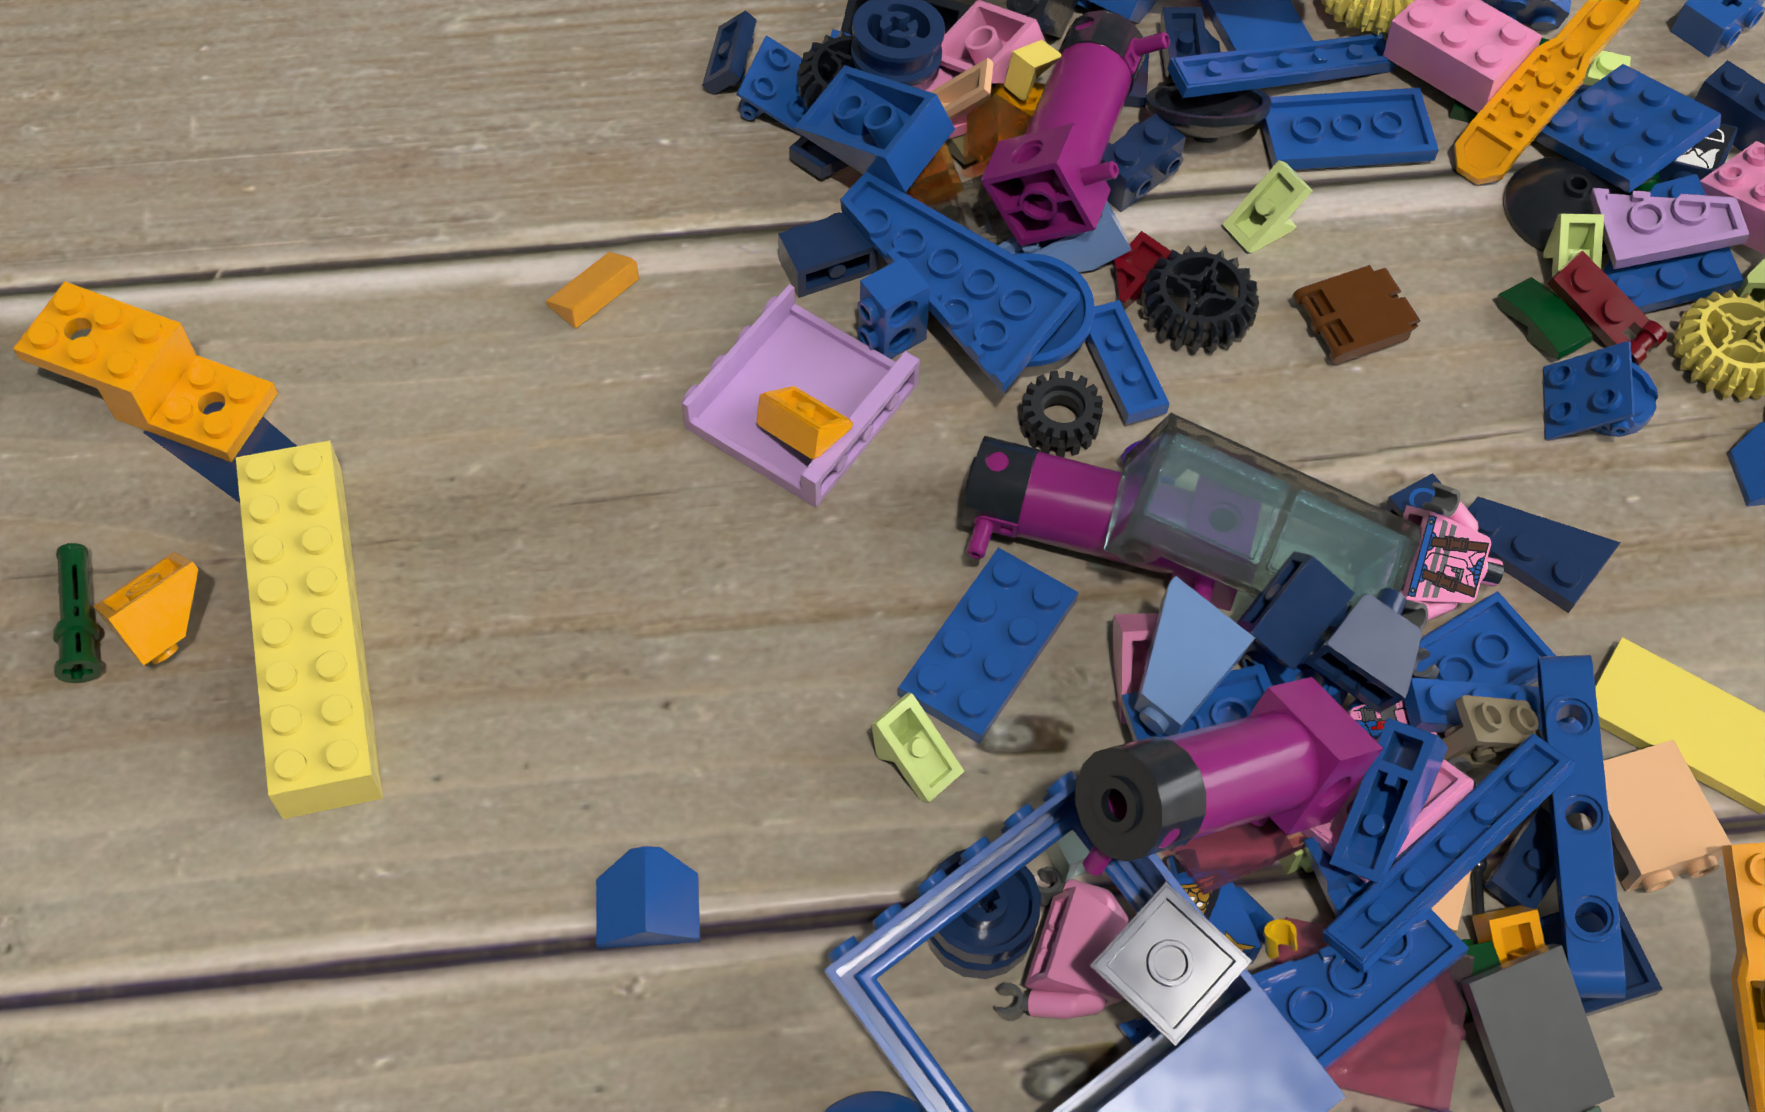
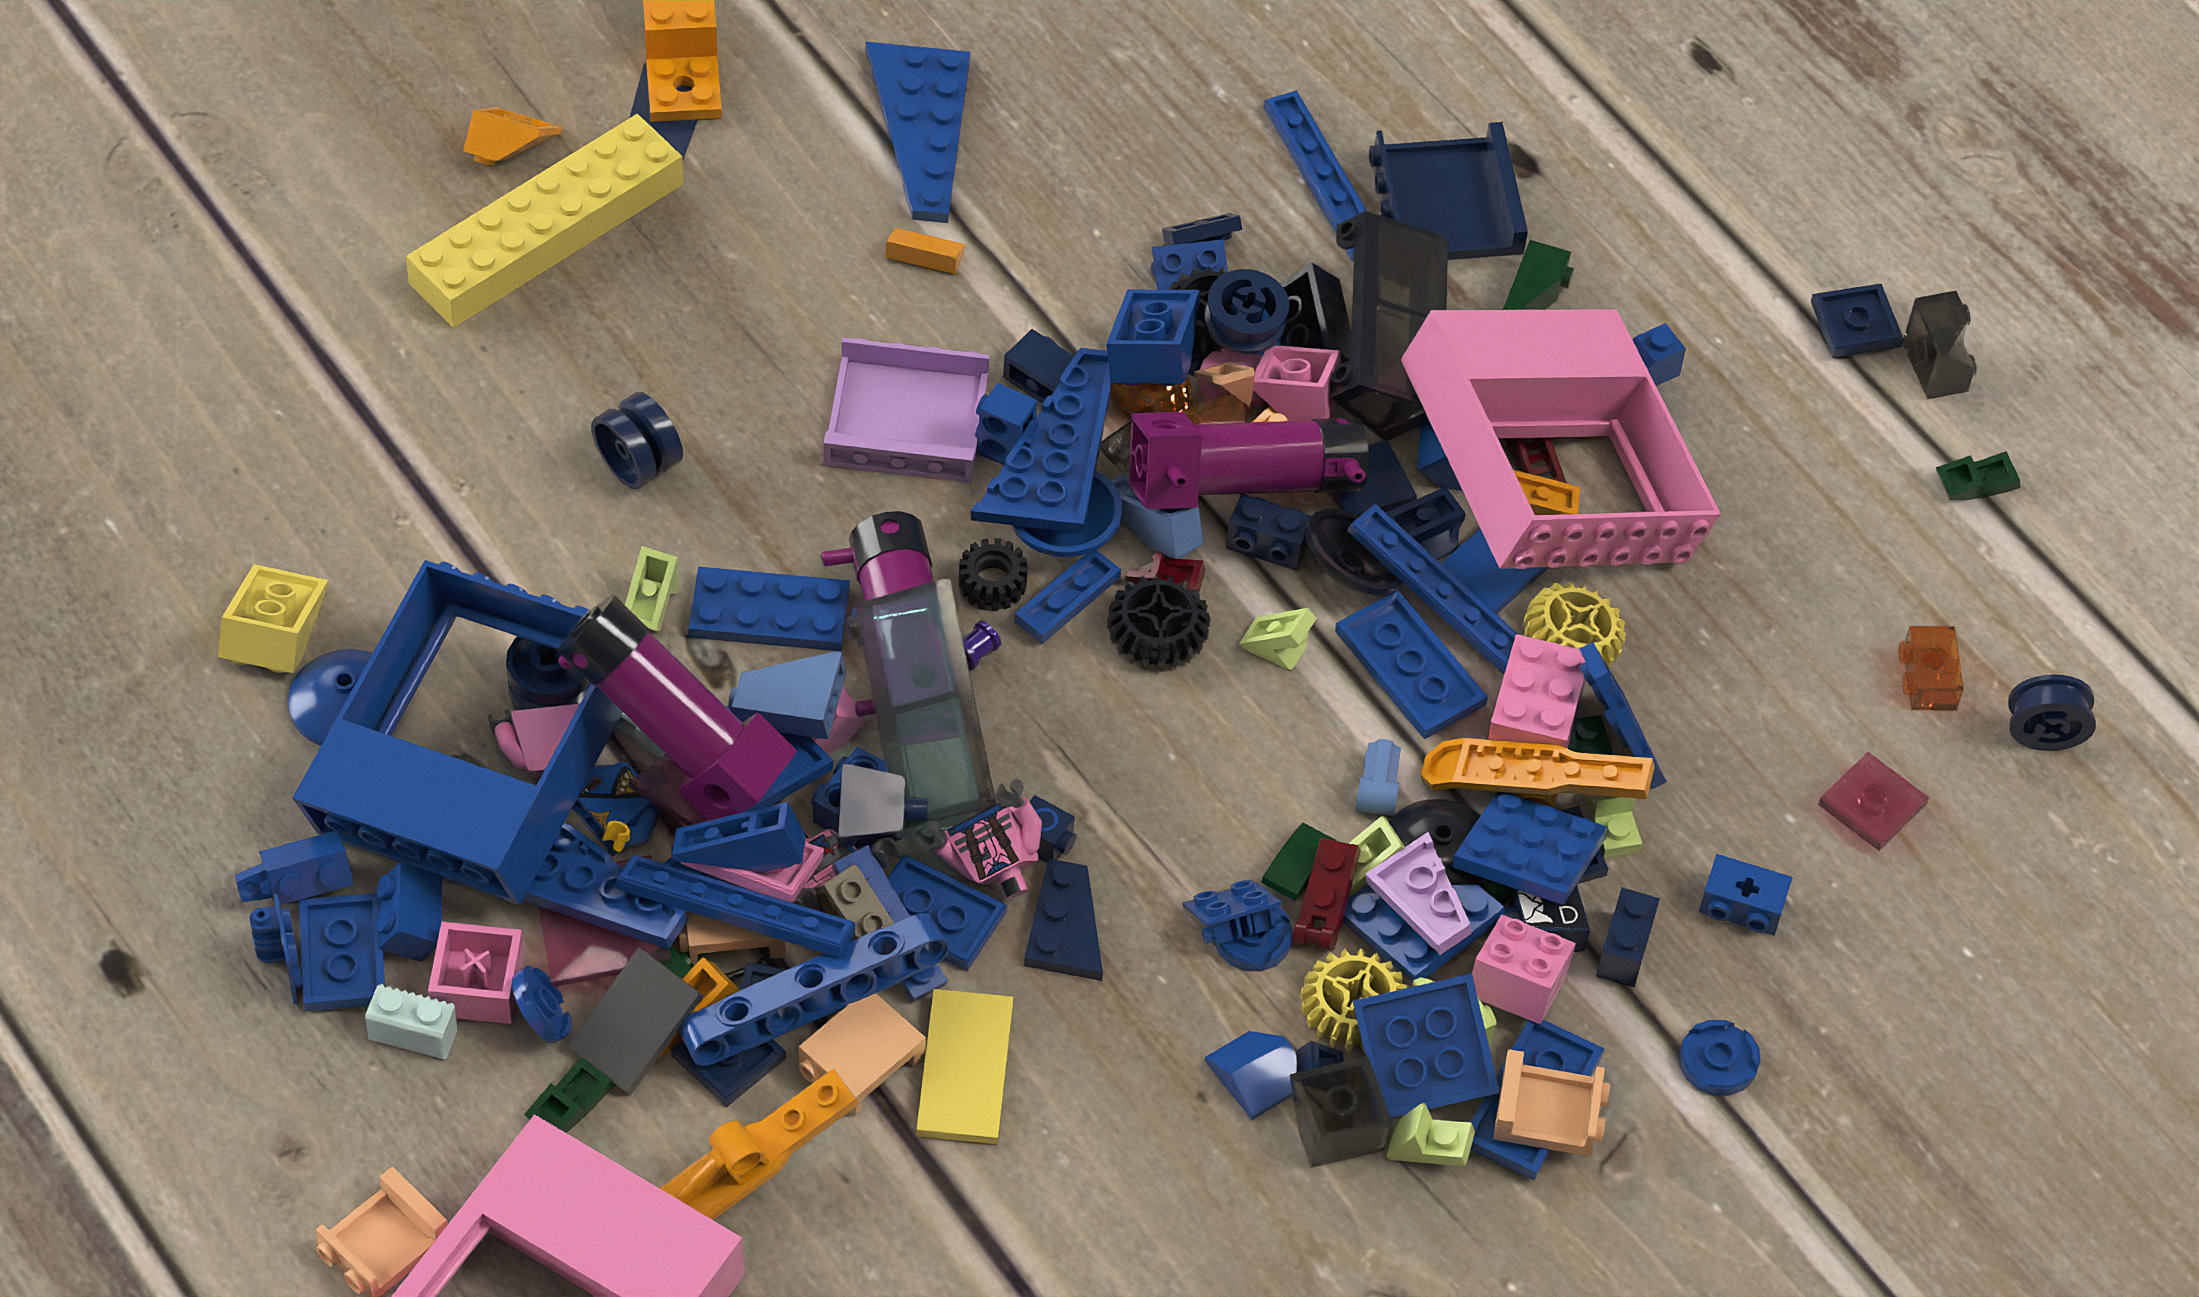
camera: 60 degrees right, 5 degrees down
dark green pin [53,543,101,683] -> none
blue slope [596,846,700,949] -> none
light orange slope [756,386,853,459] -> none
light yellow slope [1004,40,1061,101] -> none
tile [1090,882,1252,1046] -> none
dark blue brick [1237,551,1355,670] -> none
reddish brown plate [1292,265,1421,364] -> none
none -> dark blue wheel [591,392,683,489]
none -> blue wing [865,42,970,223]
none -> medium blue piece [1355,739,1401,817]

